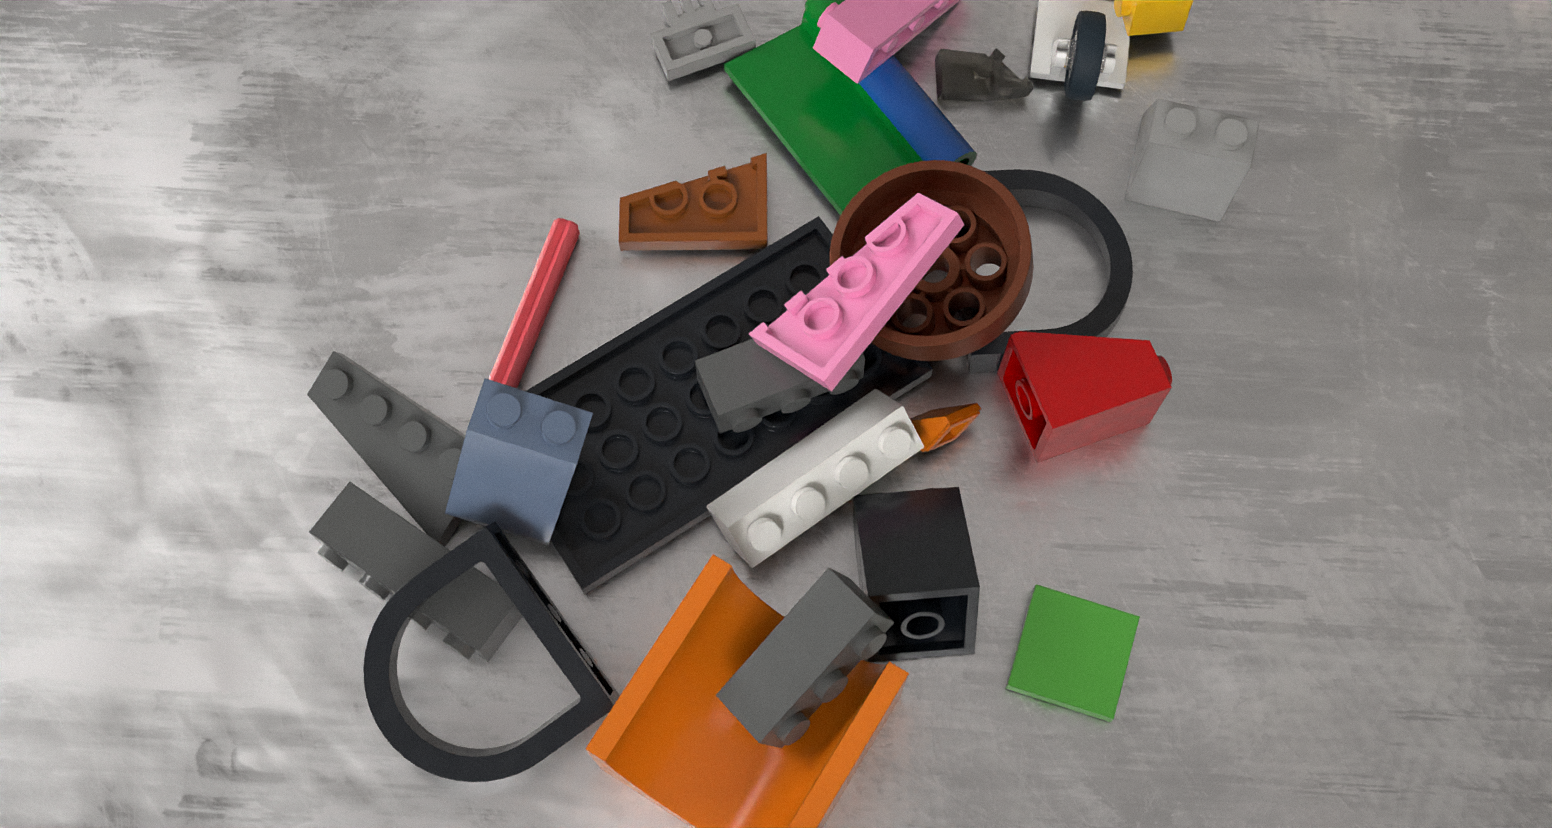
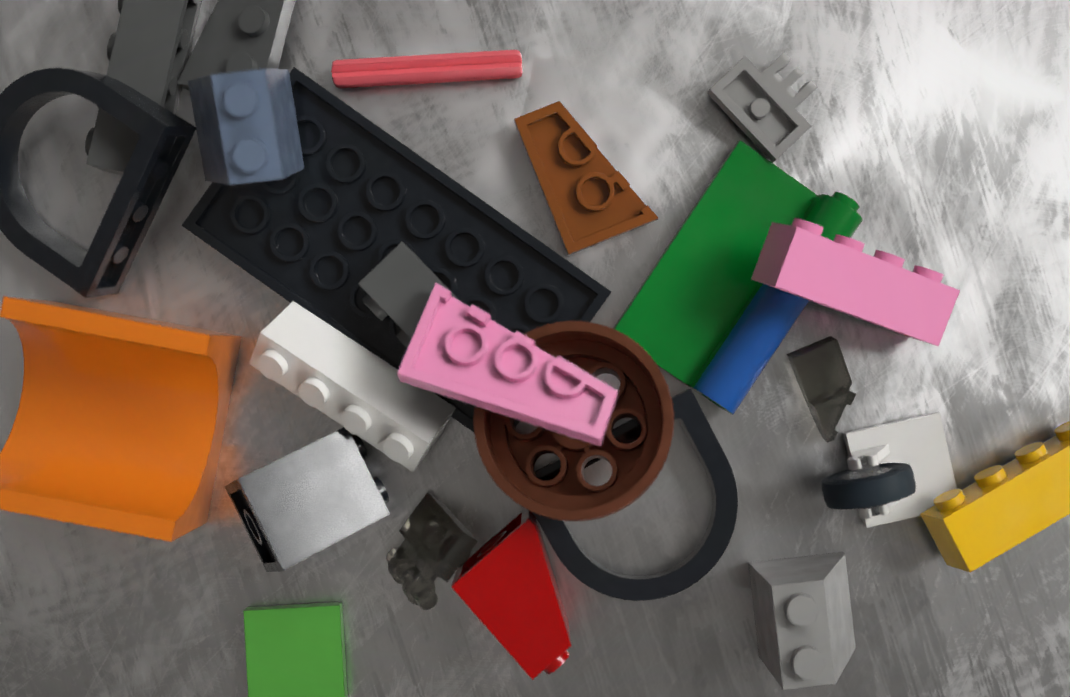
camera: 65 degrees right, 20 degrees up
dark grey brick [716,568,894,748] -> none
orange slope [910,403,981,453] -> none
none -> clear smoke plate [386,492,478,610]

